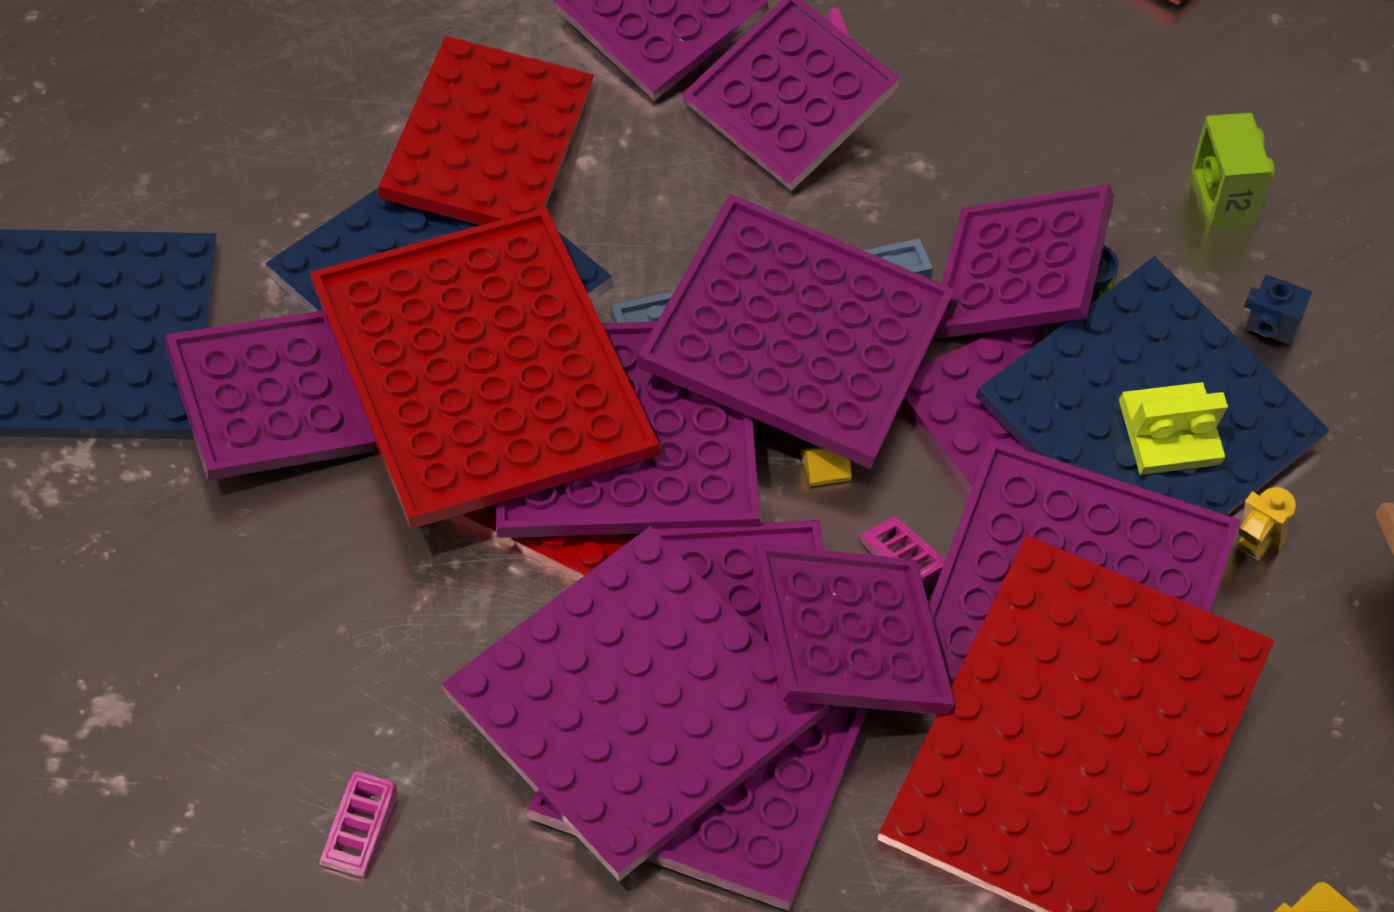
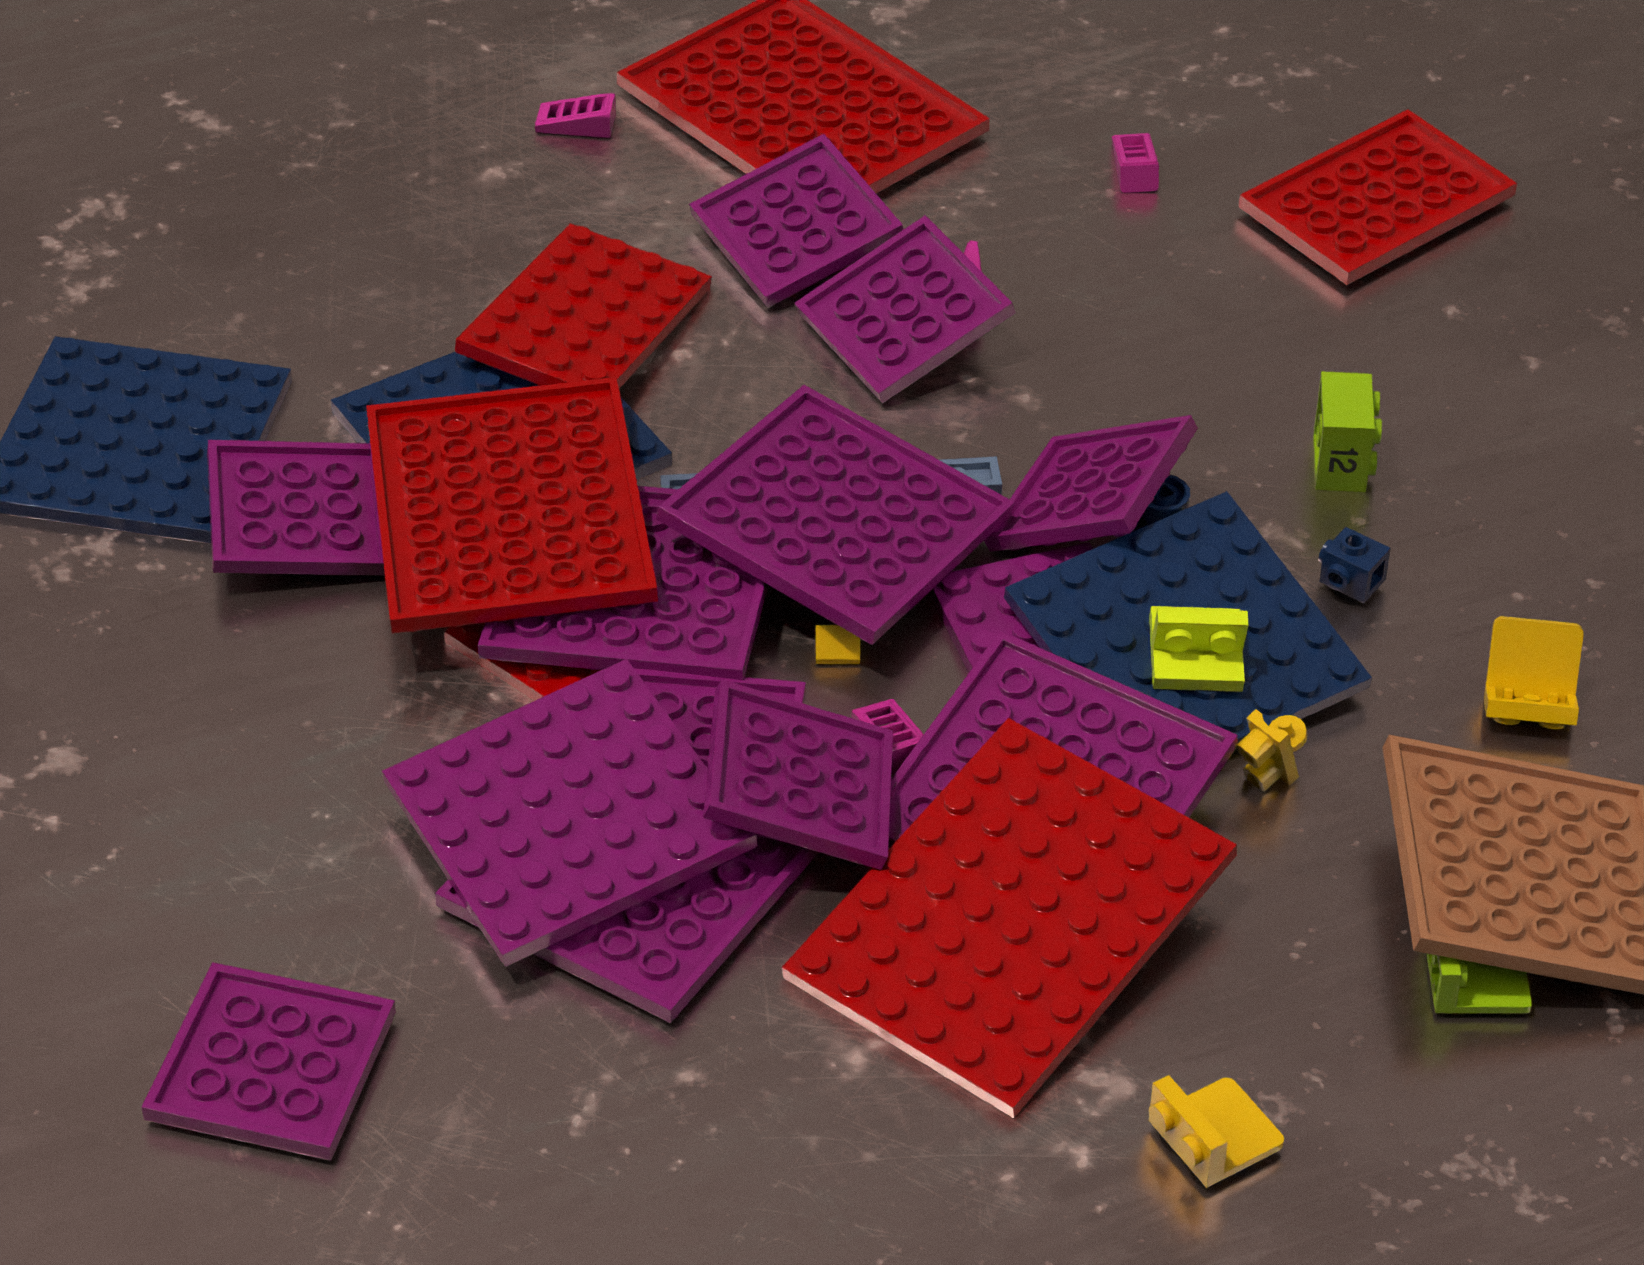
camera: 15 degrees right, 10 degrees down
dark pink slope [320,771,398,878] -> none

